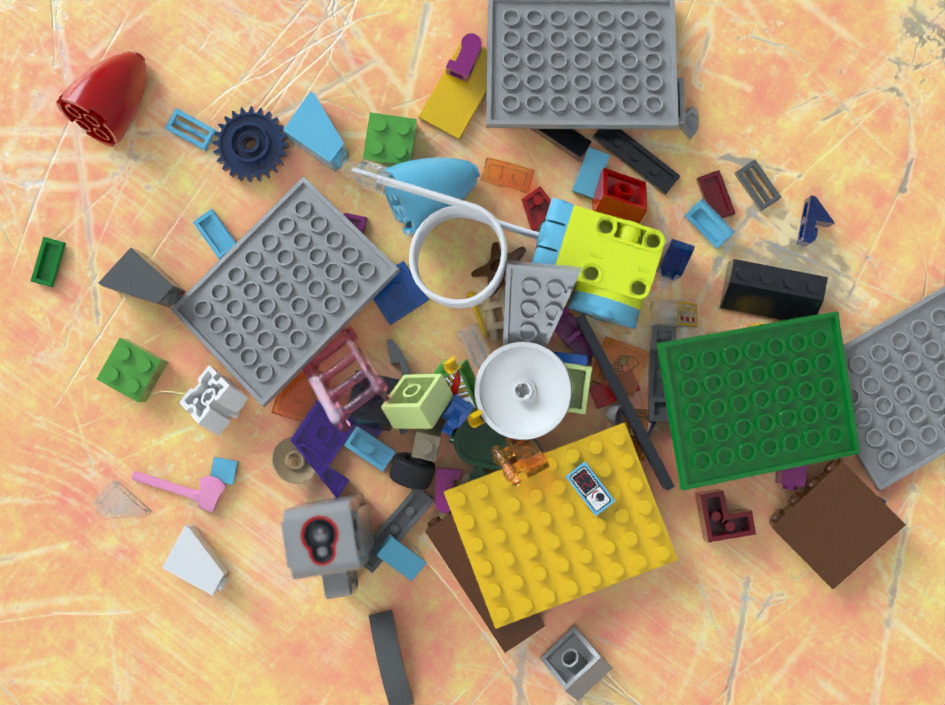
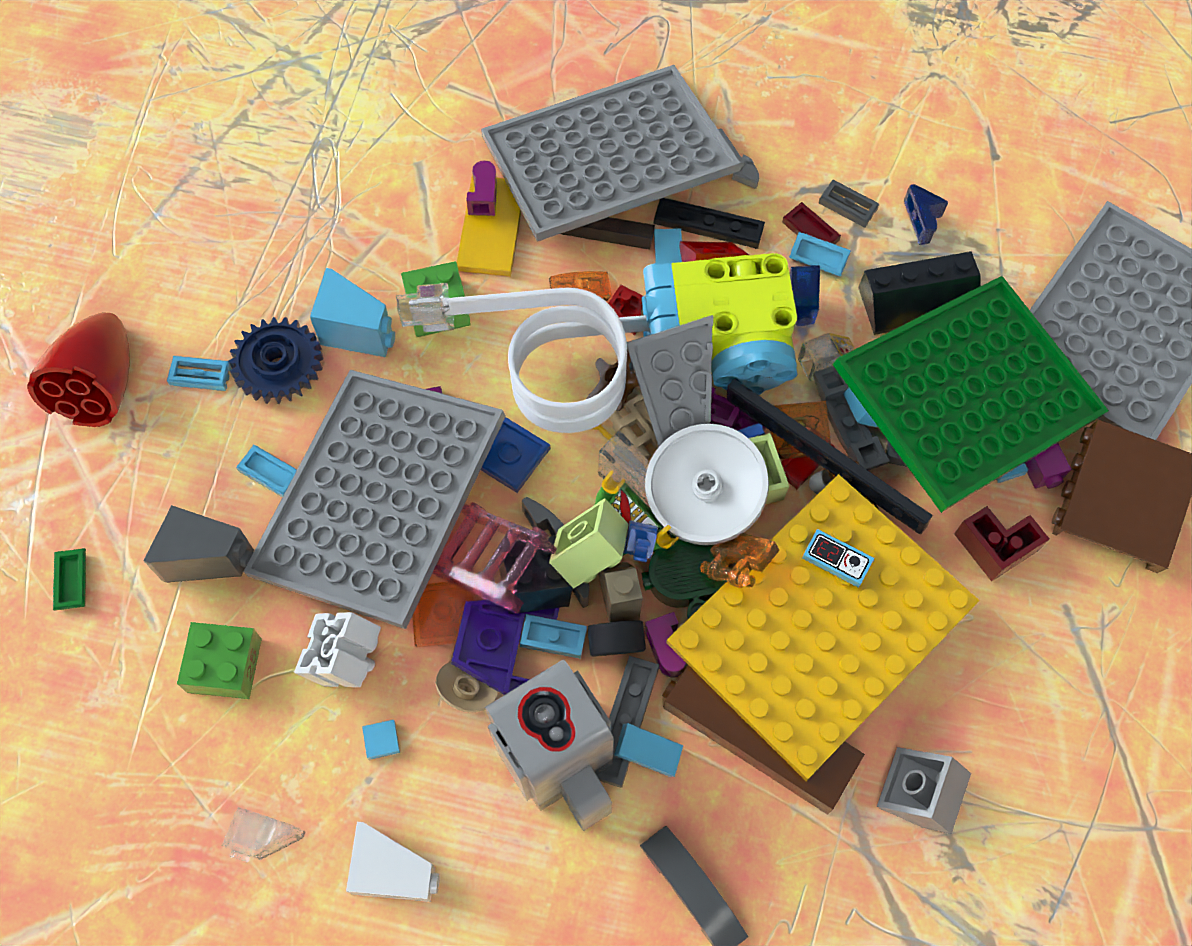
camera: 30 degrees left, 20 degrees down
bright pink piece [132,471,226,512] -> none
medium azure cylinder [380,157,480,237] -> none

